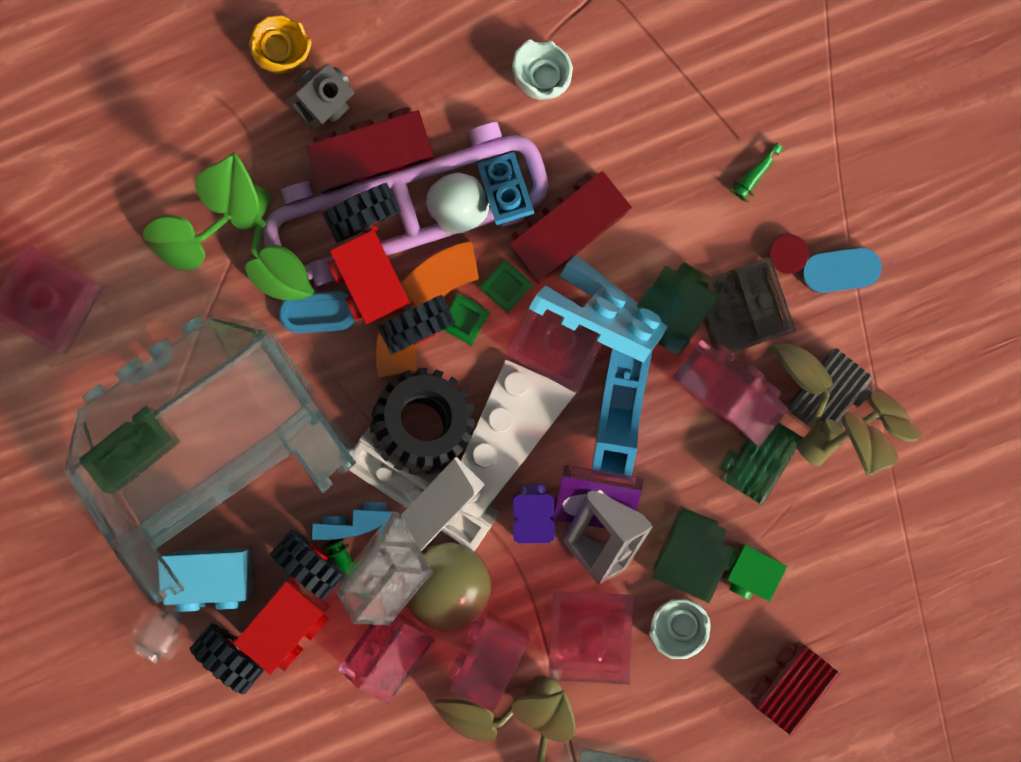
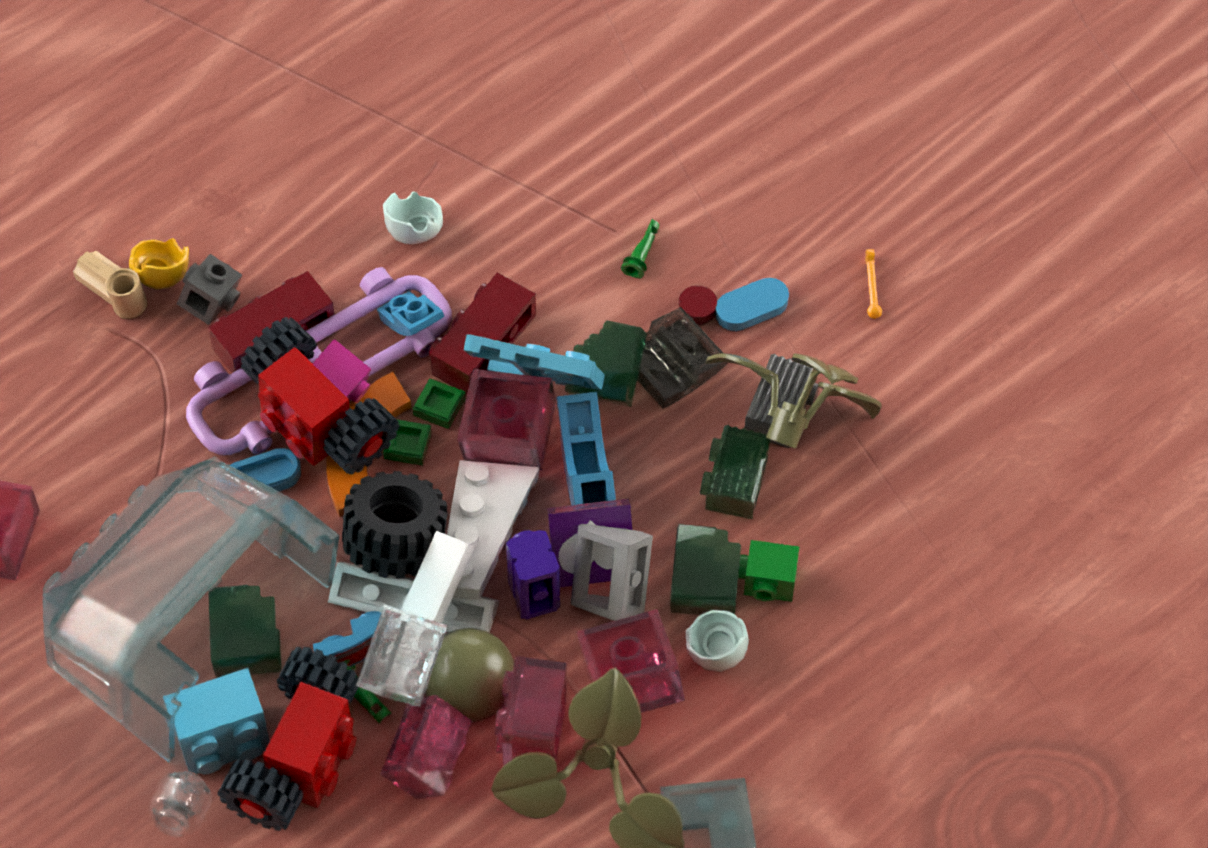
camera: 20 degrees left, 30 degrees down
clear green brick [78,406,181,495] -> none
bright green plant [143,152,314,300] -> none
light aqua hair [426,172,489,233] -> none
clear pink brick [672,340,789,447] -> none
dark red brick [751,641,841,736] -> none
none -> tan piece [73,251,147,319]
none -> clear green piece [208,584,281,678]
none -> dark pink brick [312,339,371,403]
none -> light orange hinge [865,249,882,319]

